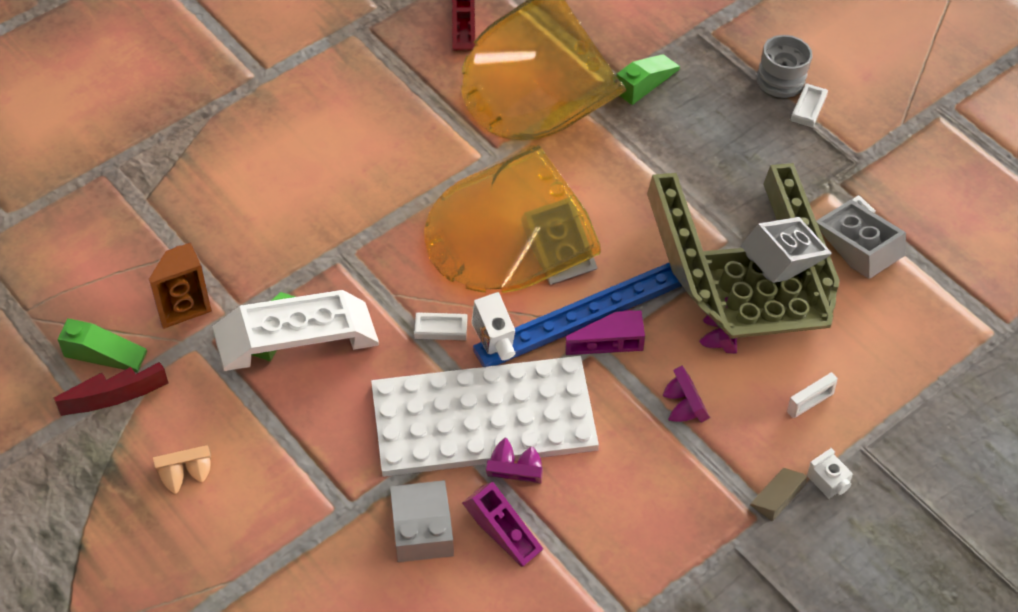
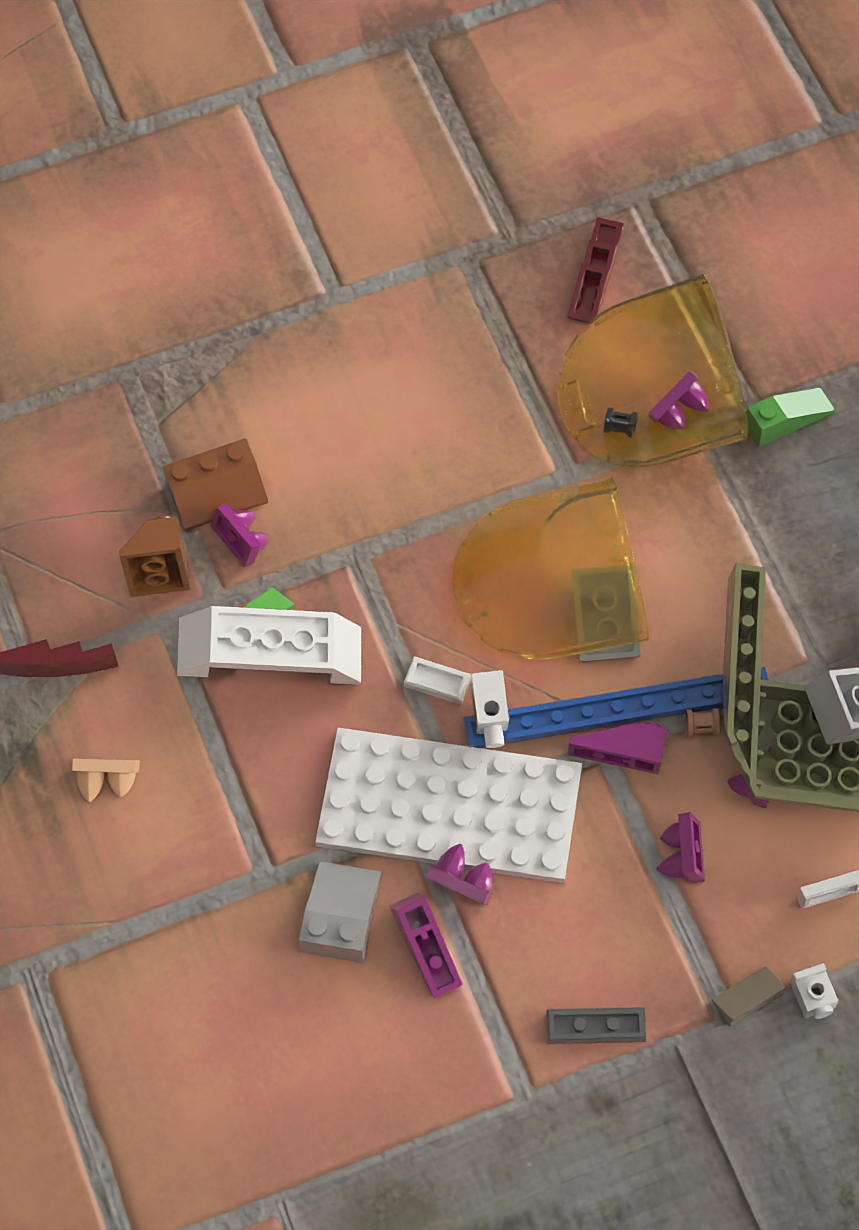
camera: 20 degrees right, 10 degrees up
bright green slope [58,318,147,373] -> none
none -> dark orange slope [162,438,268,532]
none -> magenta tile [210,503,268,567]
none -> dark grey tile [547,1007,646,1044]
none -> black bush [603,407,638,438]
none -> magenta tile [648,370,709,429]
none -> nougat bush [686,708,720,737]

